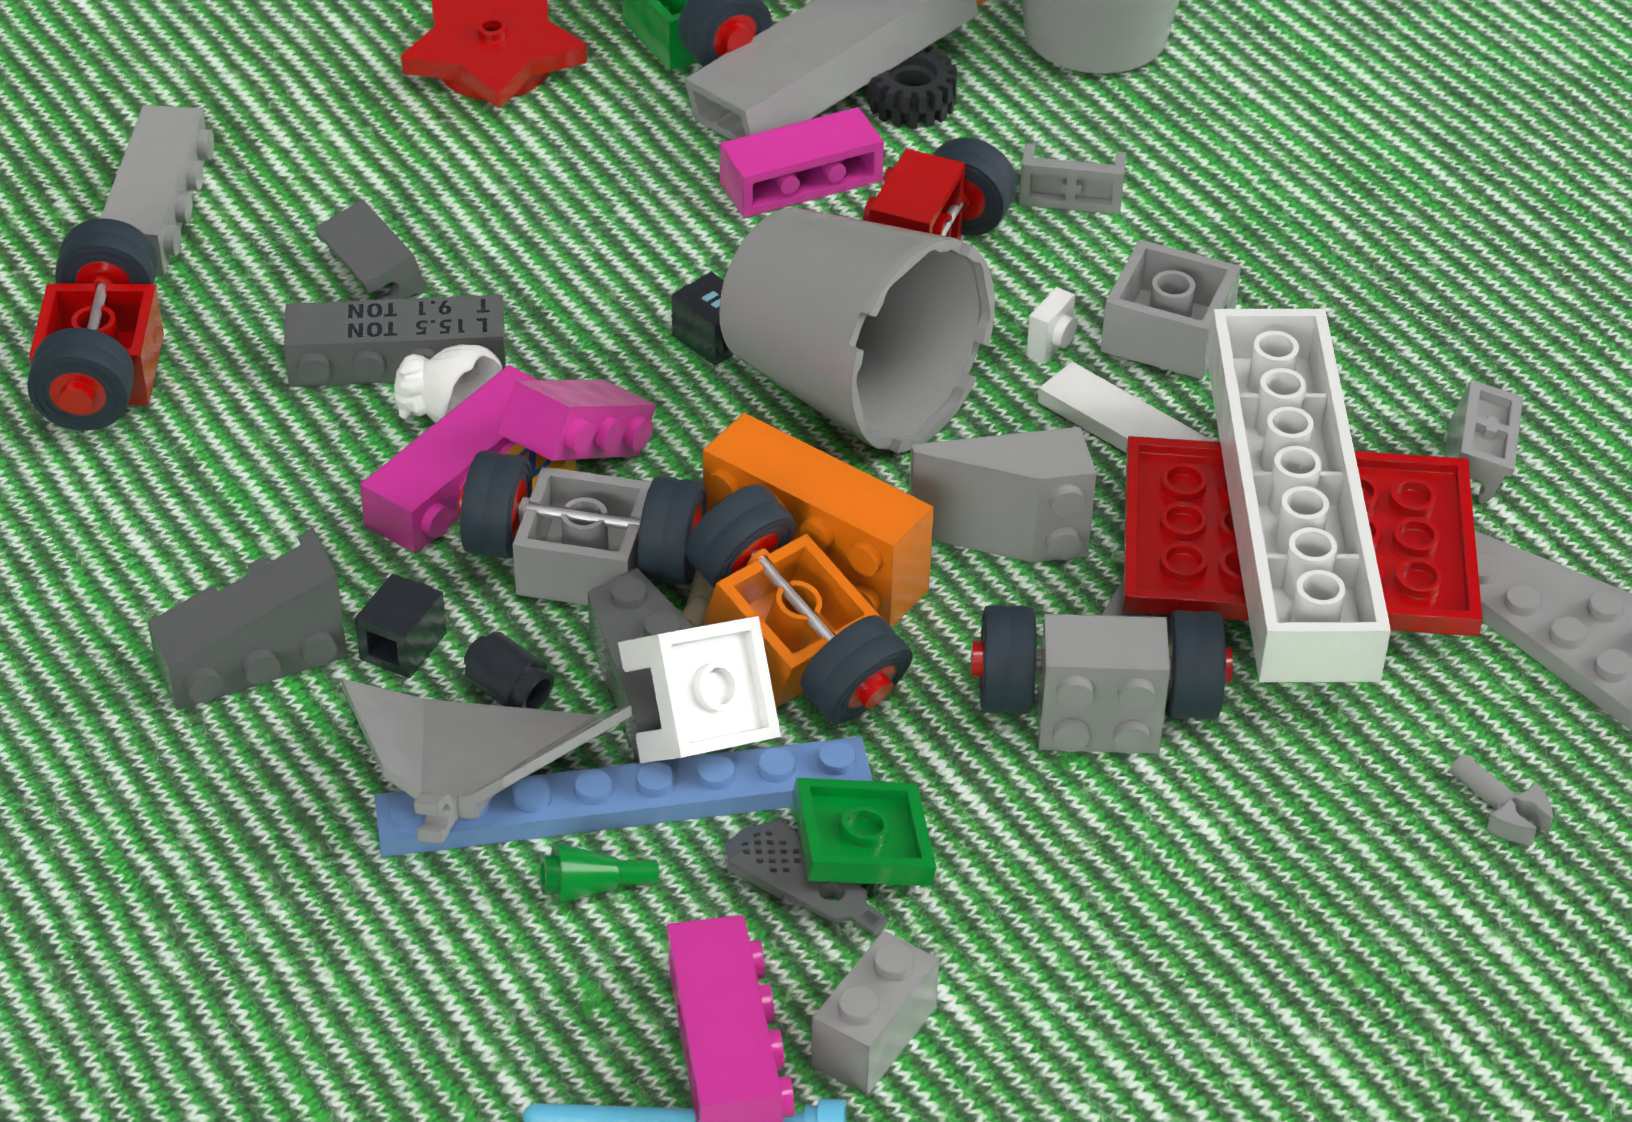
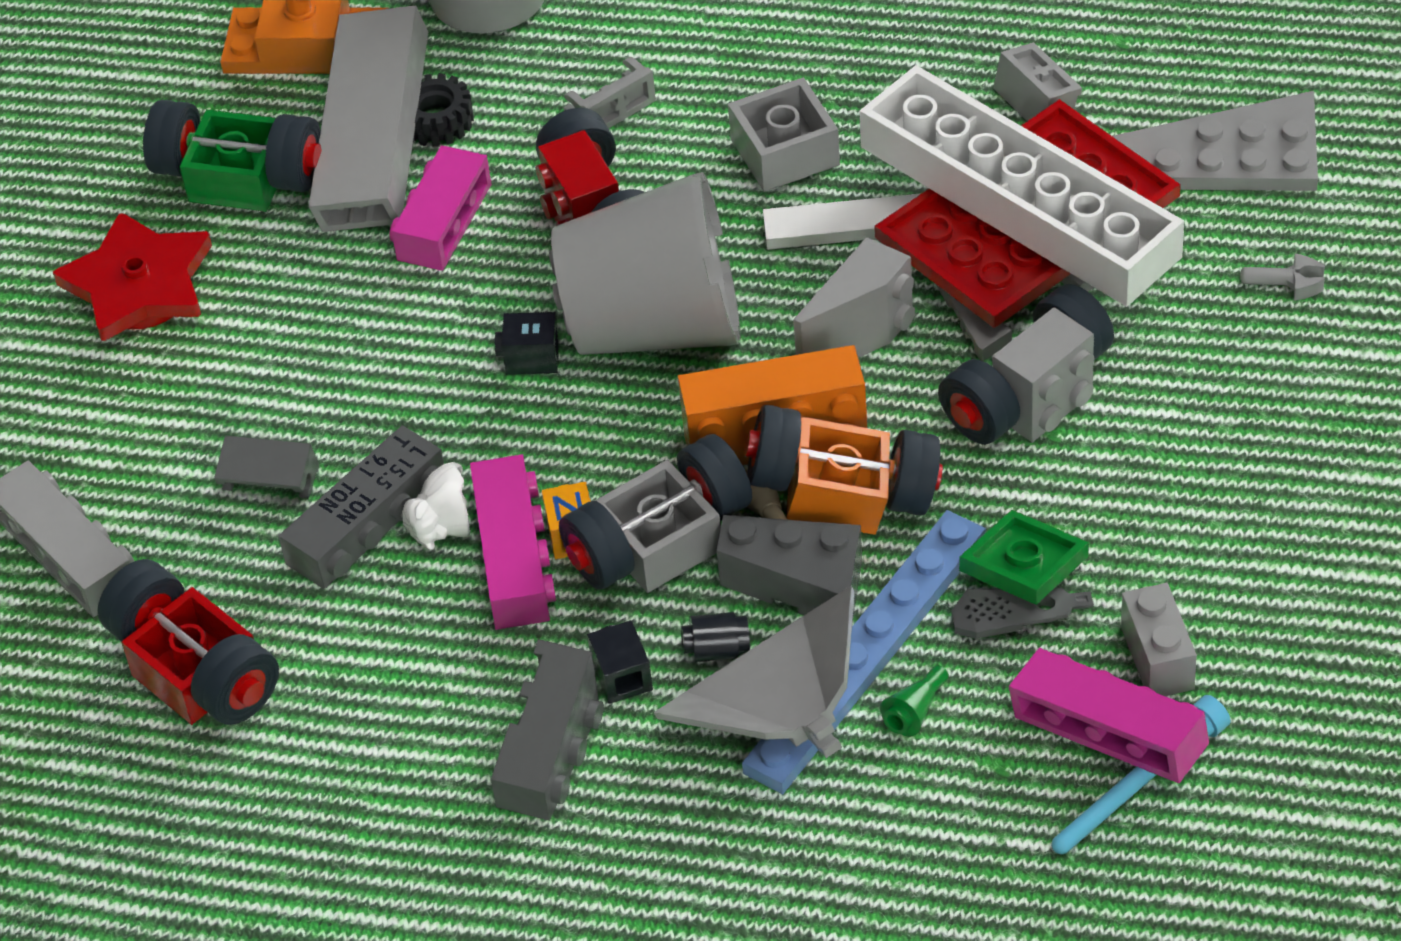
camera: 40 degrees left, 5 degrees up
dark pink brick [497,379,657,461] -> none
white panel [618,616,781,764] -> none
white plate [1026,287,1077,364] -> none

